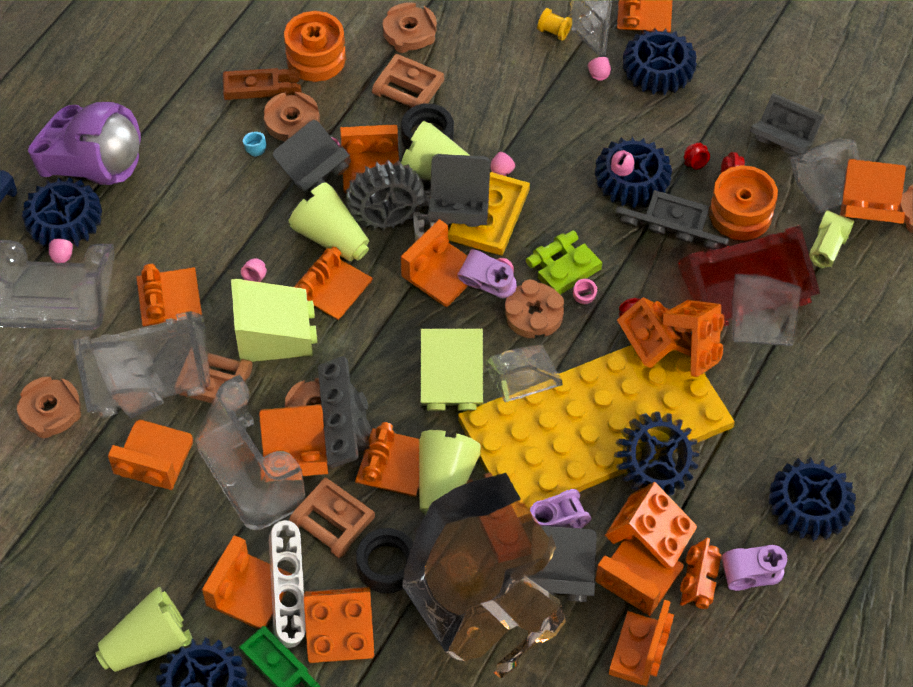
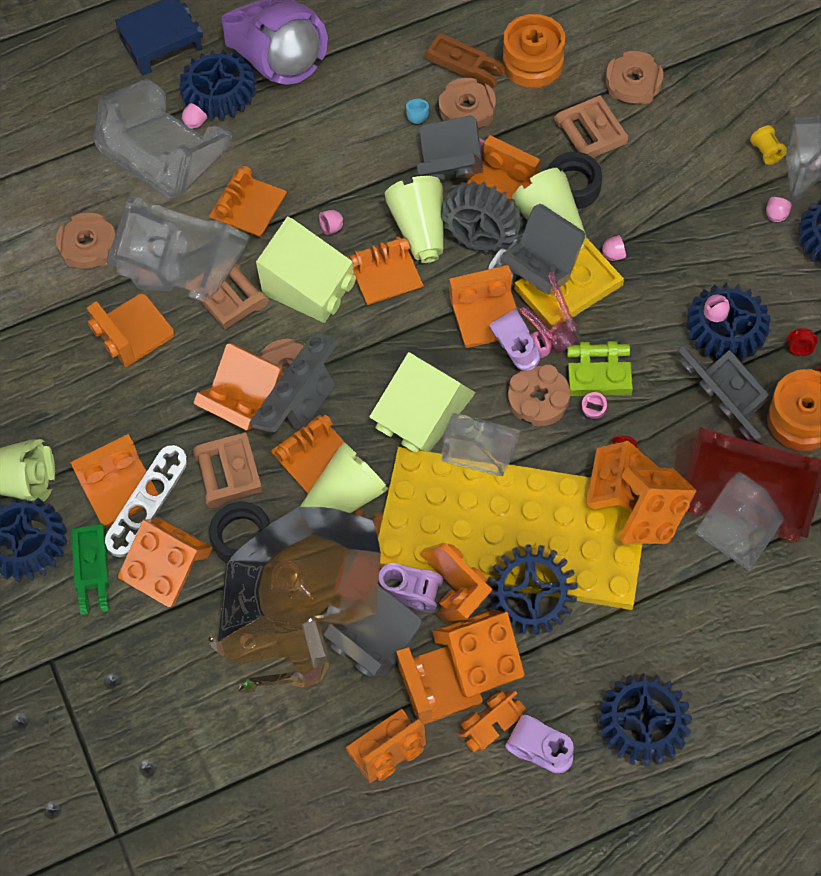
camera: 40 degrees right, 5 degrees up
clear windscreen [196,374,306,530] -> none
none -> orange bracket [420,542,492,623]
none -> clear pink plant [520,272,579,353]

